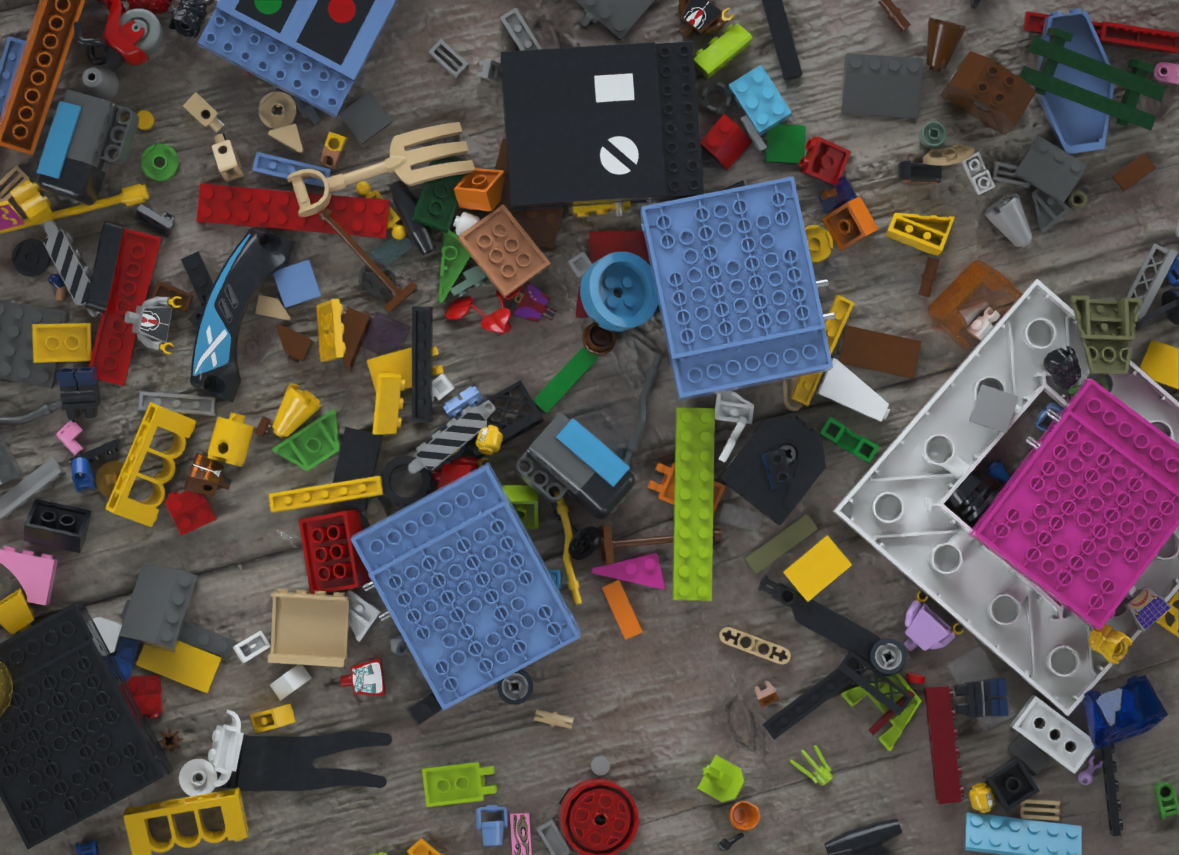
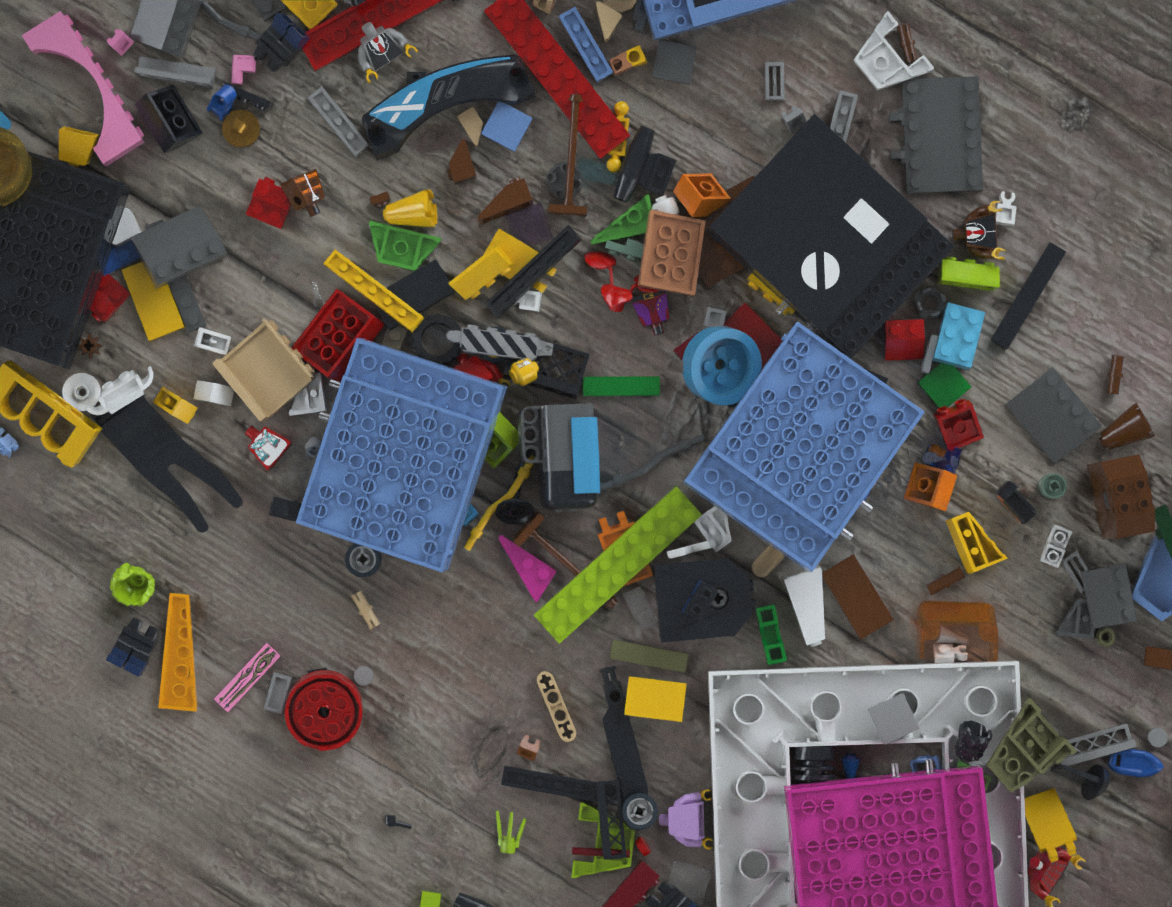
camera: 50 degrees right, 0 degrees up
yellow fence [105,402,196,527] -> none
reddish brown plate [151,280,194,313] -> none
black hinge [181,251,214,306] -> none
yellow cylinder [207,412,255,467] -> none
tan piece [287,122,475,217] -> none
yellow plate [316,299,346,362] -> none
dark green tile [411,156,467,233] -> none
lime tile [422,761,497,807] -> none
light blue hinge [443,386,484,420] -> none
medium blue piece [476,805,508,847] -> none
reddish brown piece [582,322,616,355] -> none
orange tile [602,580,643,640] -> none
lime piece [697,755,745,803] -> none
orange hair [729,801,760,831] -> none
yellow tile [790,295,854,407] -> none
yellow tile [805,225,833,263] -> none
tan tile [923,143,975,165] -> none
light grey cone [984,193,1033,248] -> none

